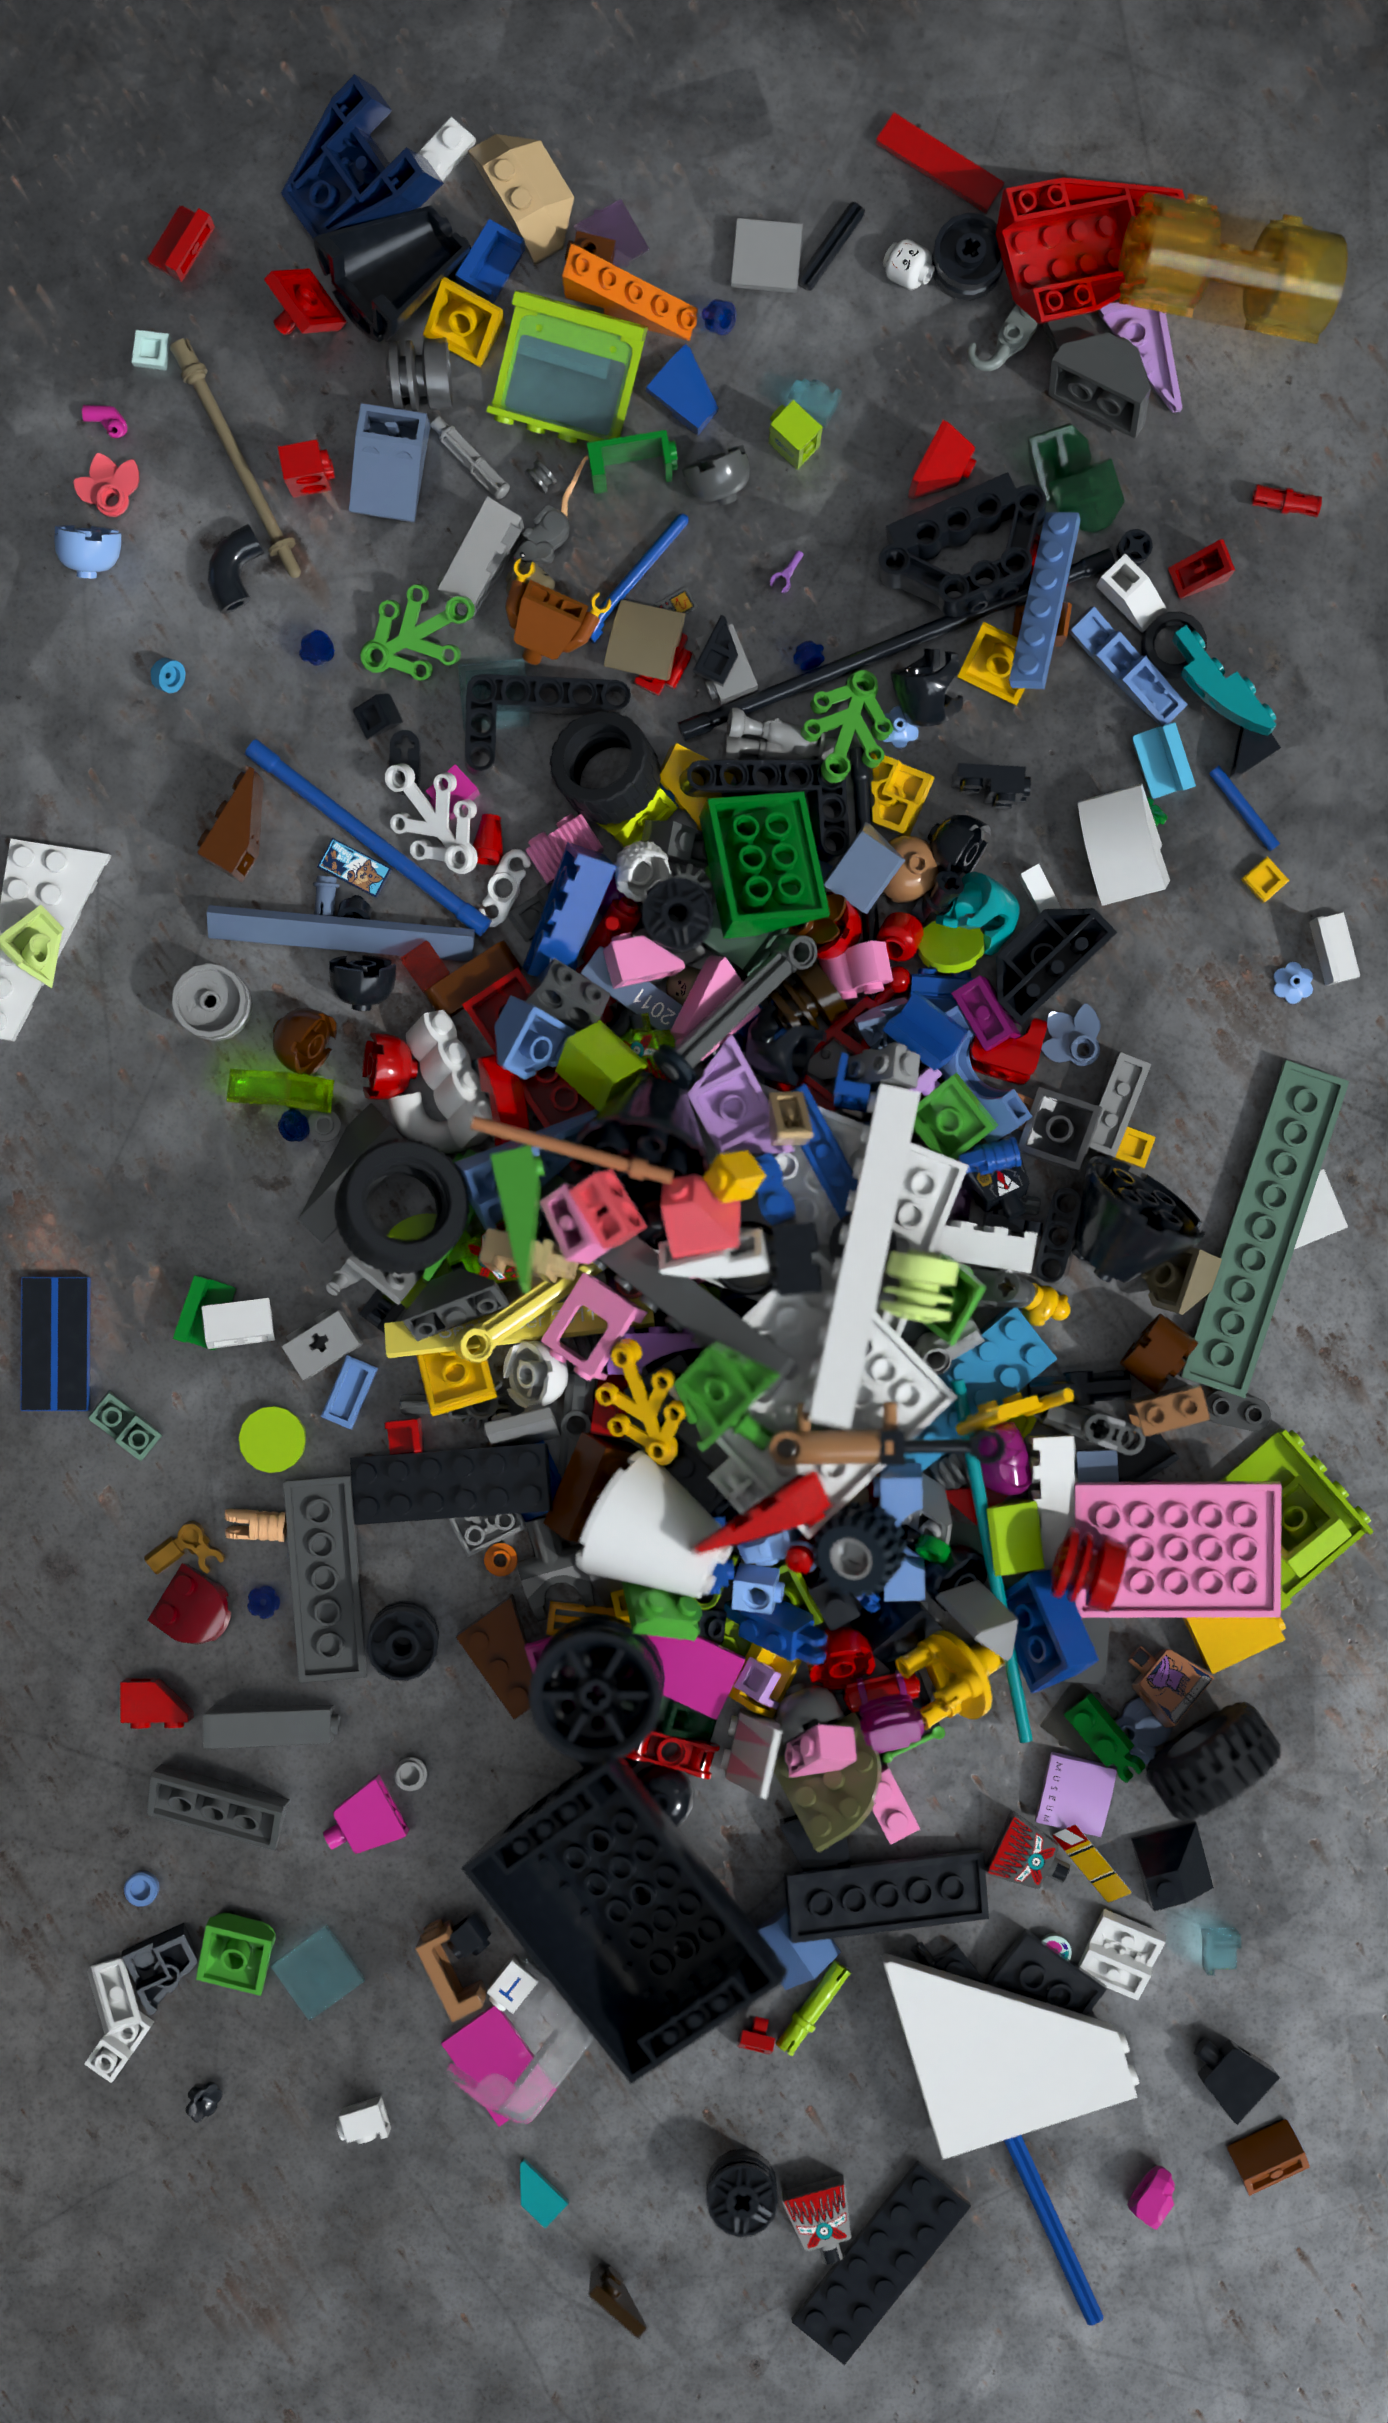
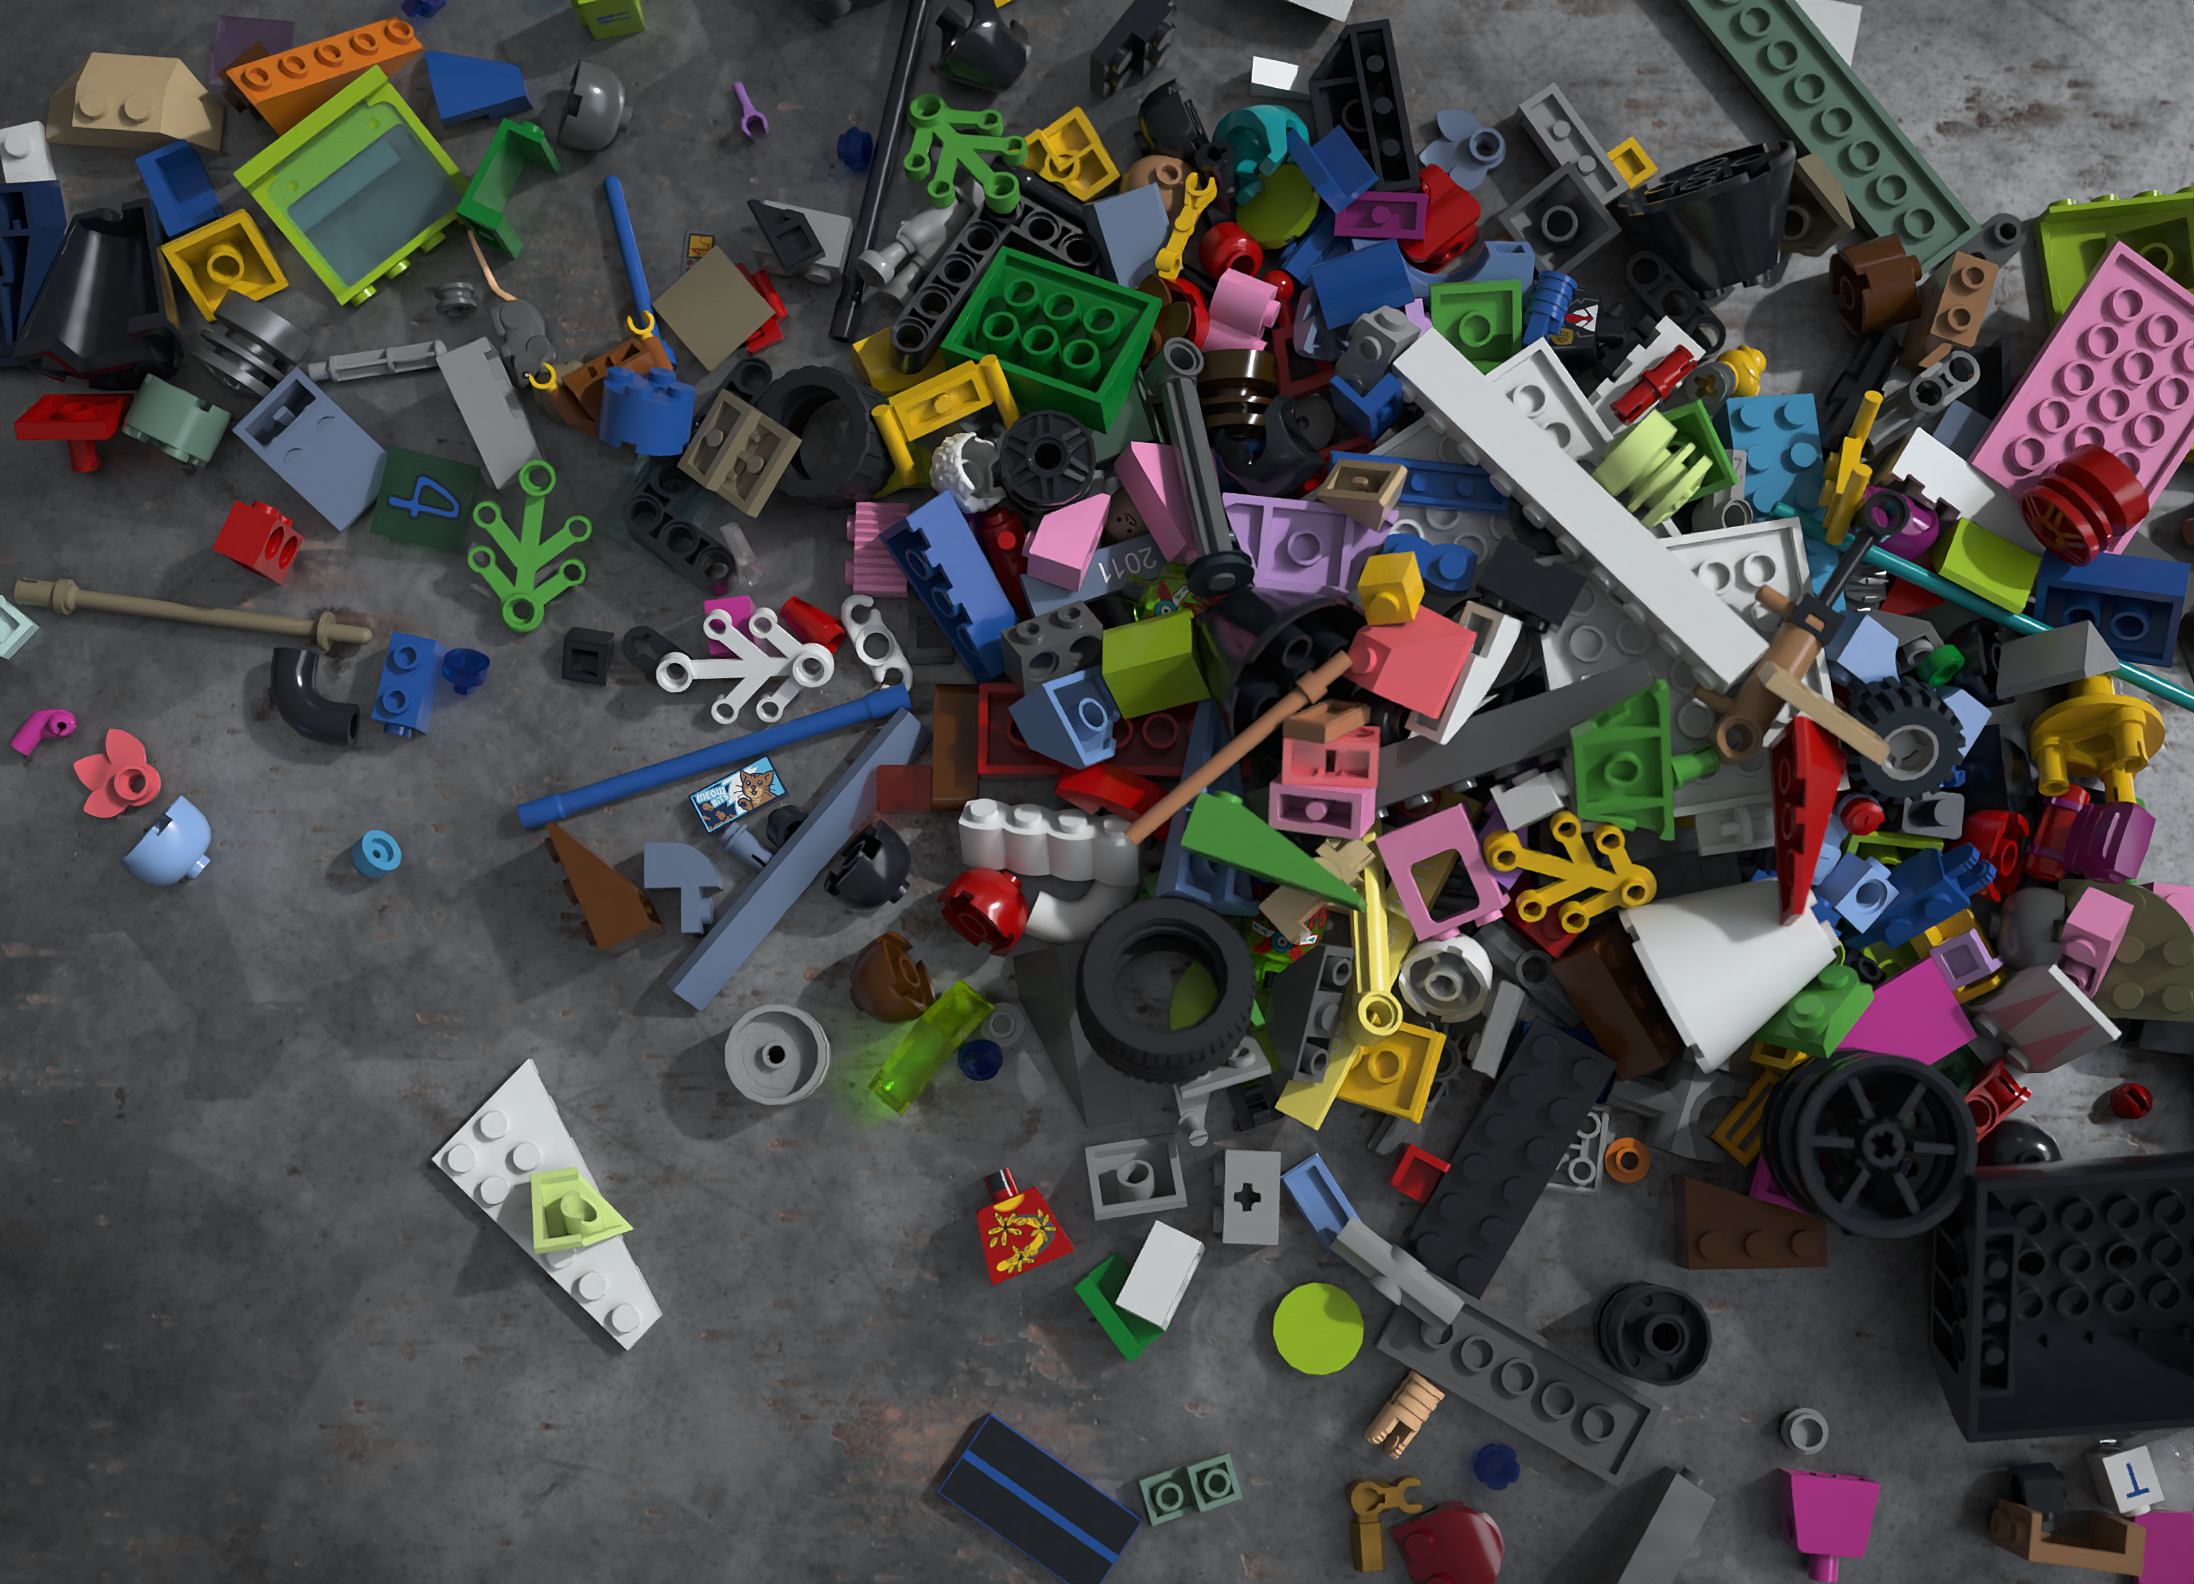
camera: 60 degrees left, 5 degrees down
light blue plant [880,706,919,749] -> none
none -> sand green brick [121,373,233,468]
none -> clear green tile [370,445,480,554]
none -> blue brick [371,631,448,738]
none -> blue brick [597,367,696,456]
none -> sand blue brick [644,842,723,936]
none -> dark tan slope [677,389,802,518]
none -> clear tile [720,521,766,586]
none -> yellow plate [871,354,1021,486]
none -> red torso [976,1167,1074,1285]
none -> light grey slope [1085,1133,1188,1221]
none -> yellow piece [1155,172,1217,280]
none -> nougat tile [1283,698,1371,744]
none -> blue panel [1286,125,1379,214]
none -> light grey piece [1329,1216,1465,1334]
none -> white brick [1490,768,1571,831]
none -> red pin [1610,344,1698,426]
none -> tan tile [1757,661,1891,765]
none -> red hinge [2110,1083,2153,1119]

